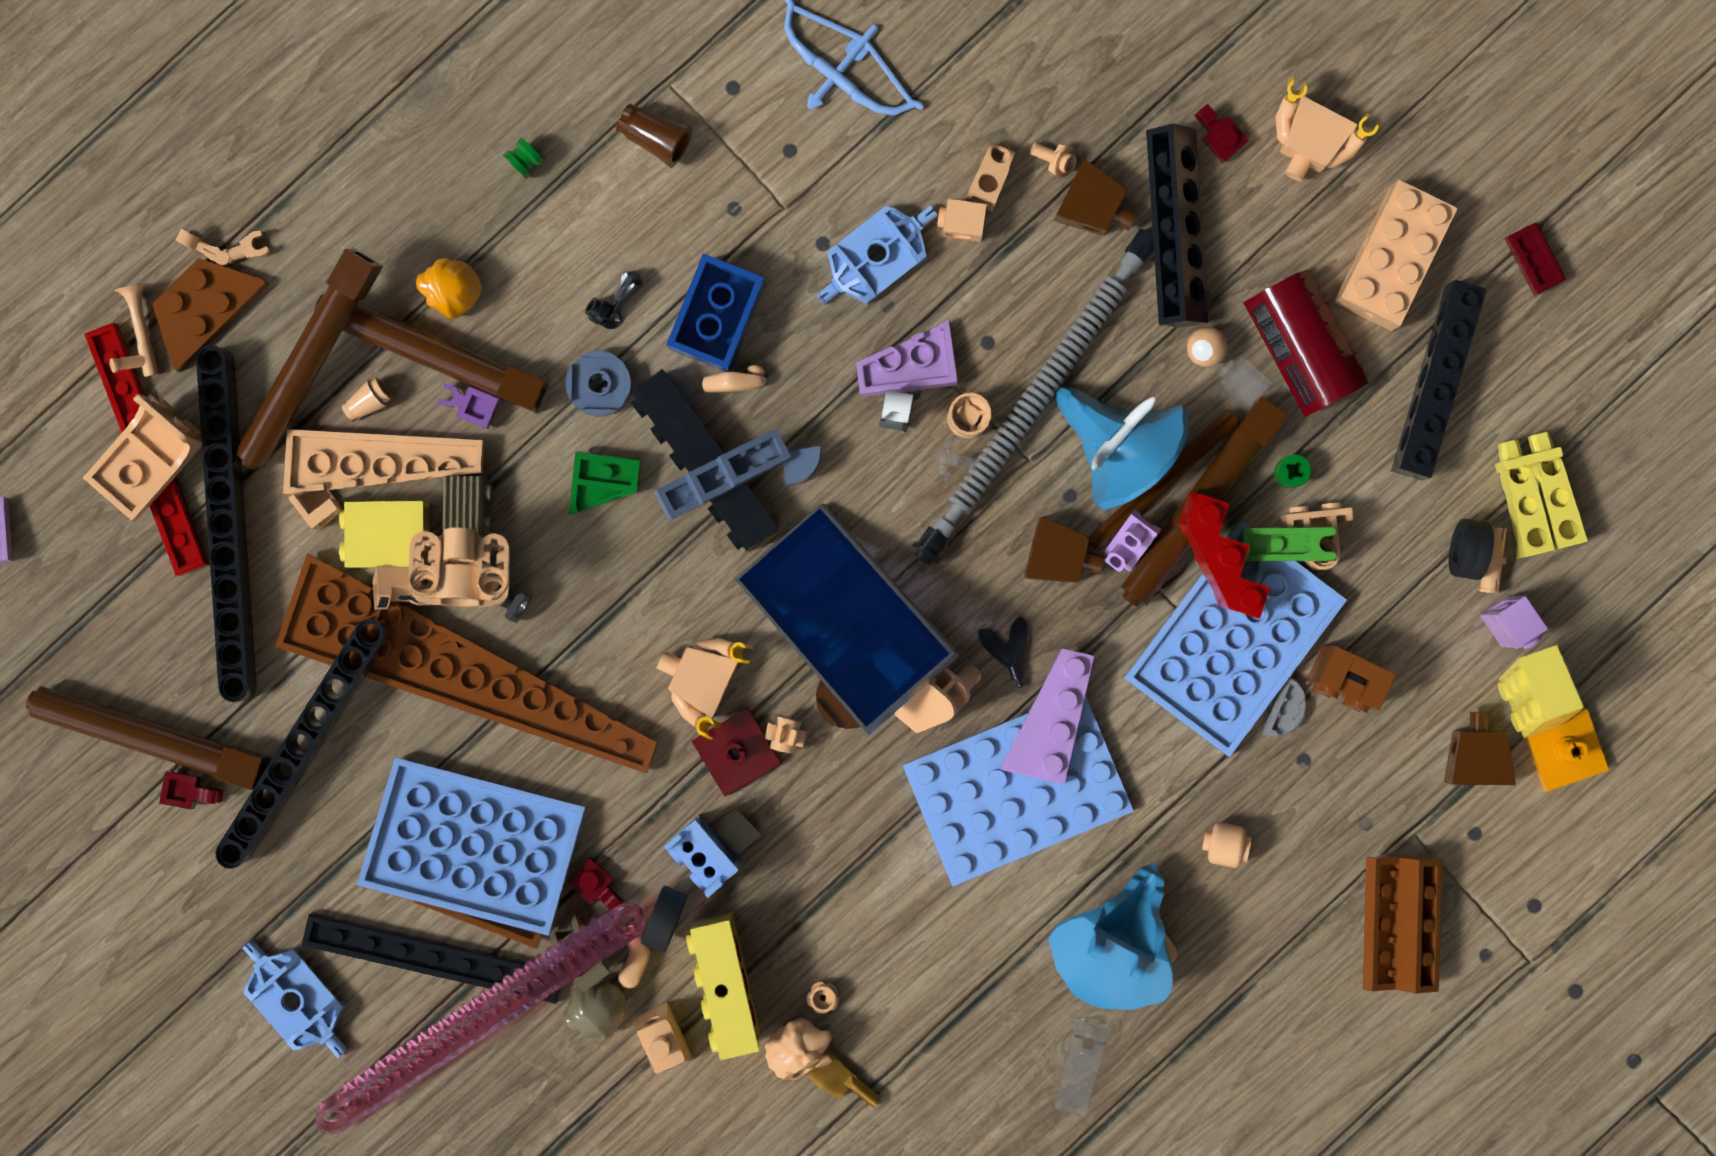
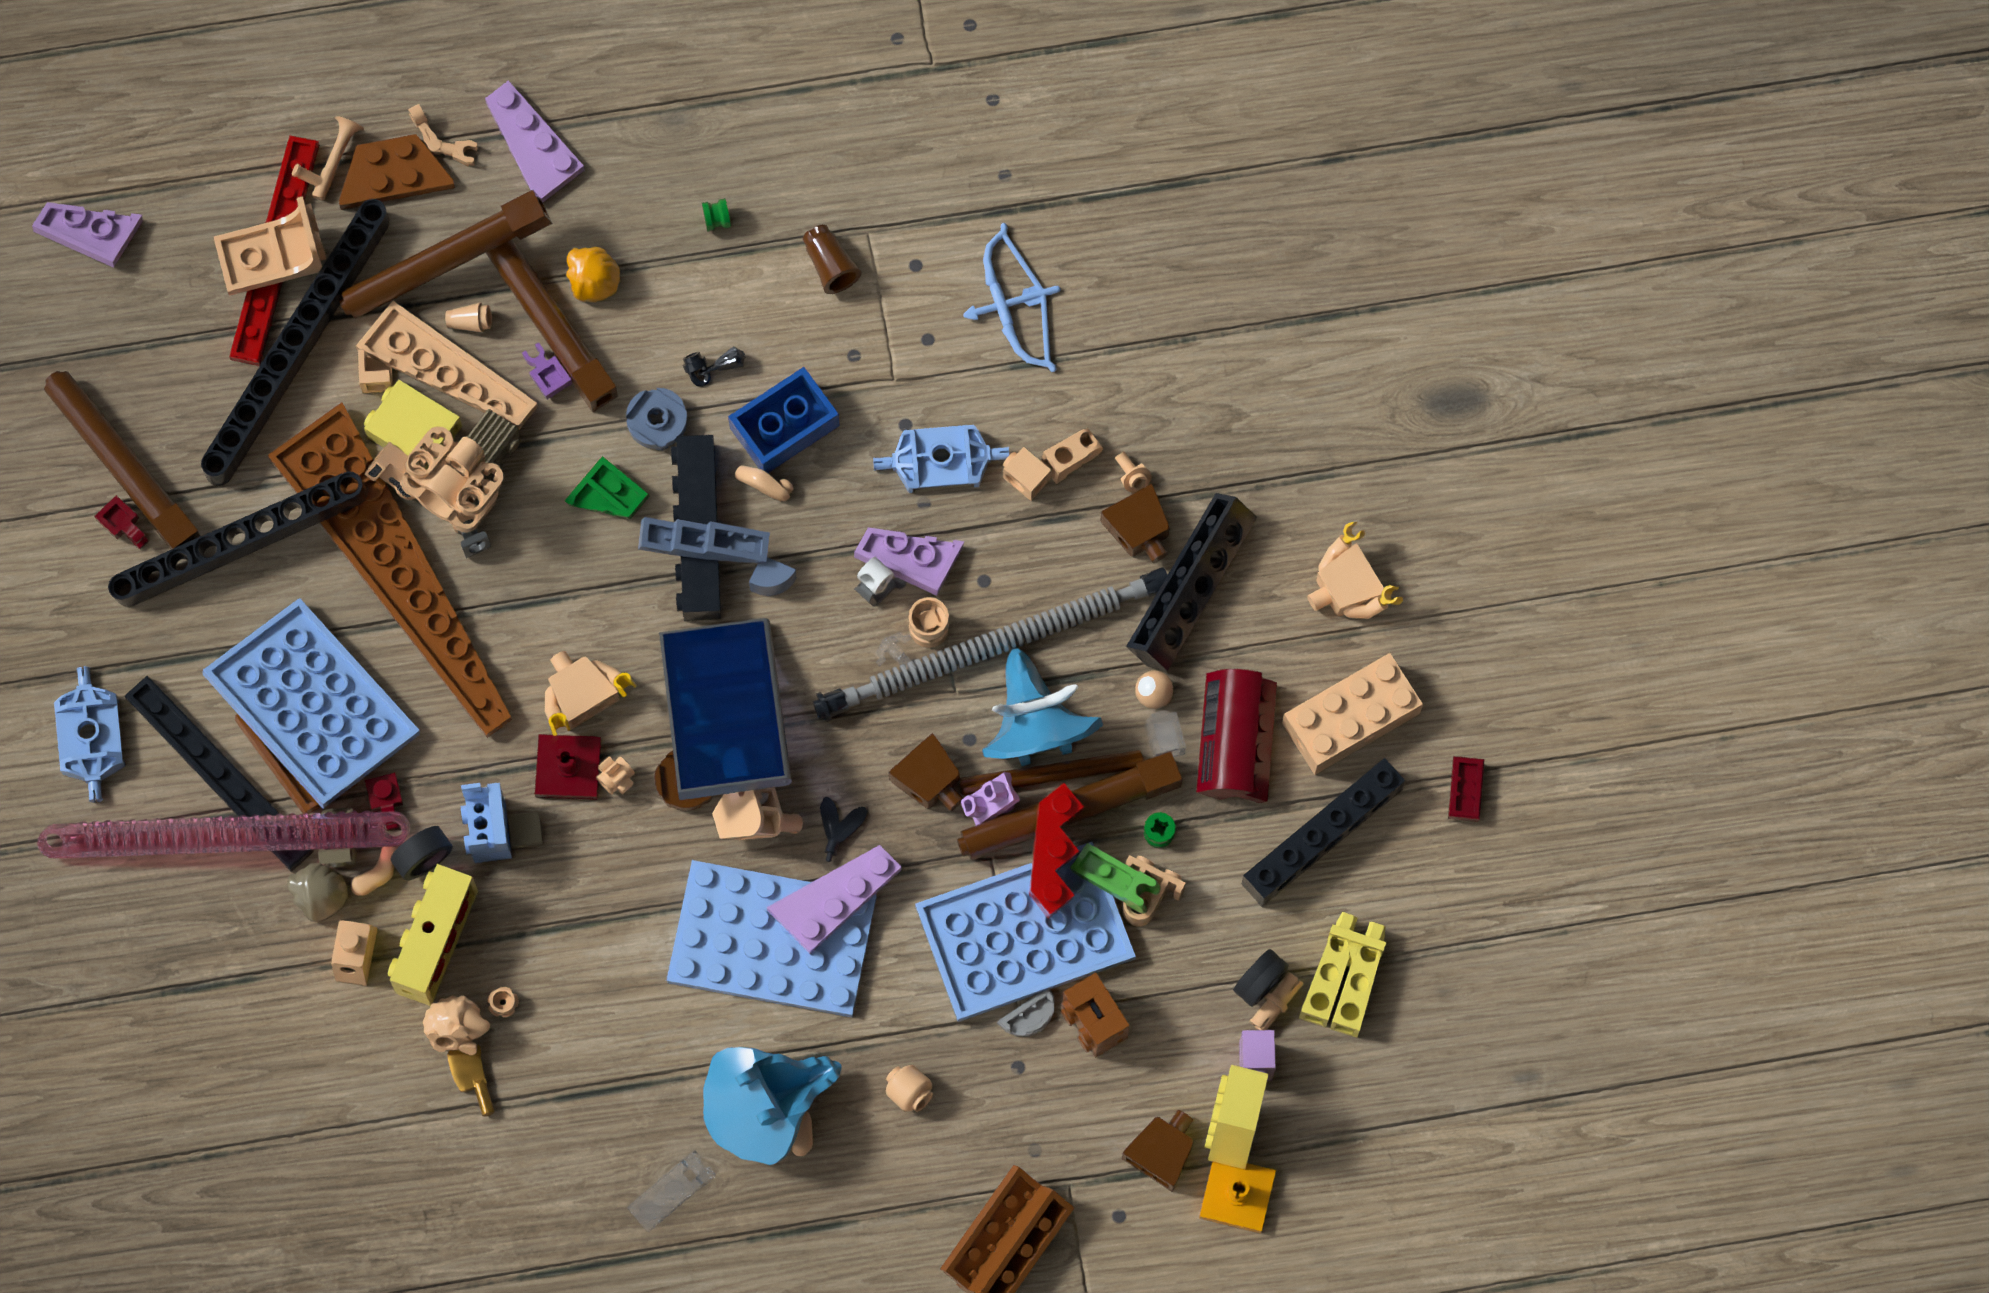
camera: 30 degrees right, 15 degrees down
dark red plate [1194,103,1249,164] -> none
none -> lavender wing [485,81,585,202]

